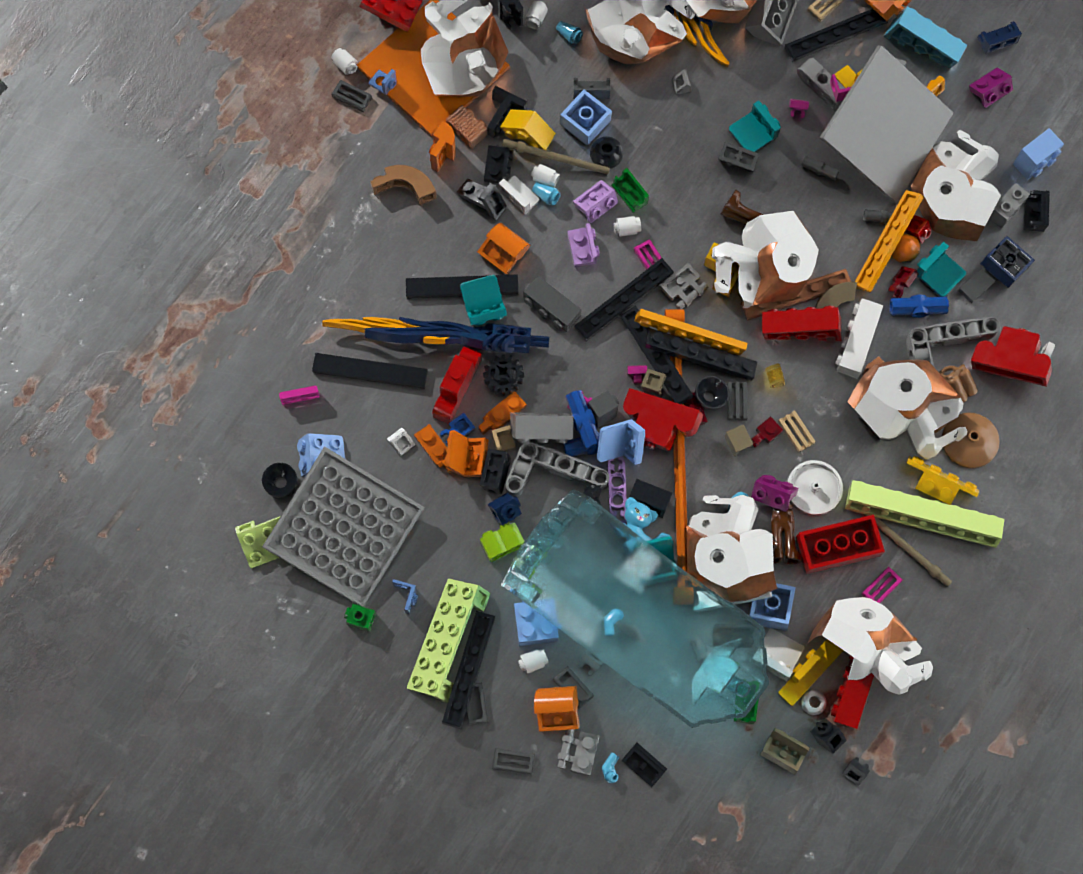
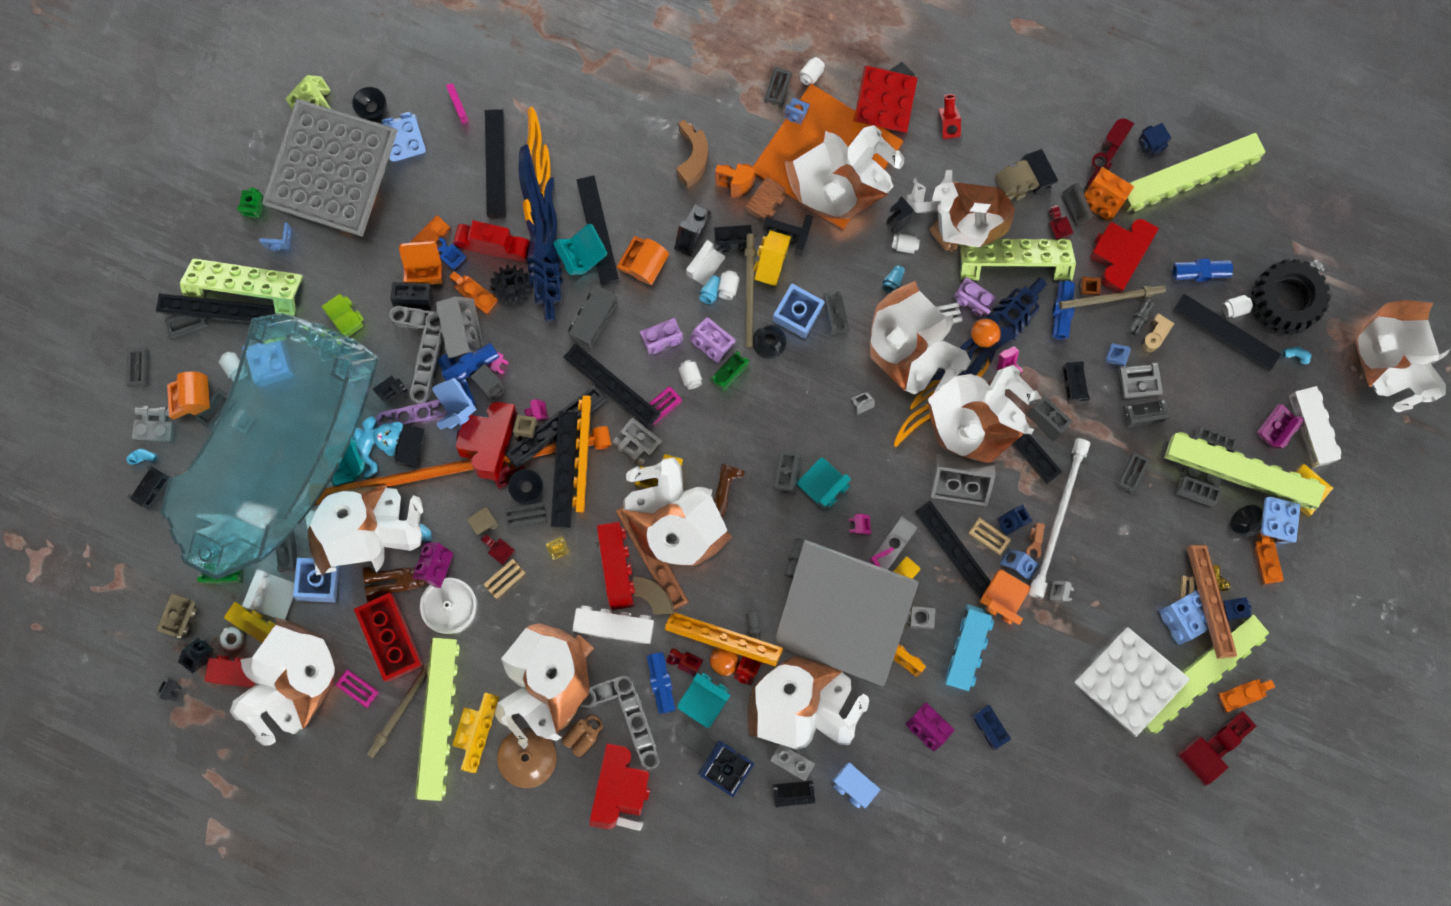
camera: 80 degrees right, 5 degrees up
white slope [387,428,415,456] -> none
dark blue brick [488,493,522,526] -> none
tan panel [492,425,516,452] -> none
medium azure arm [604,609,624,636] -> none

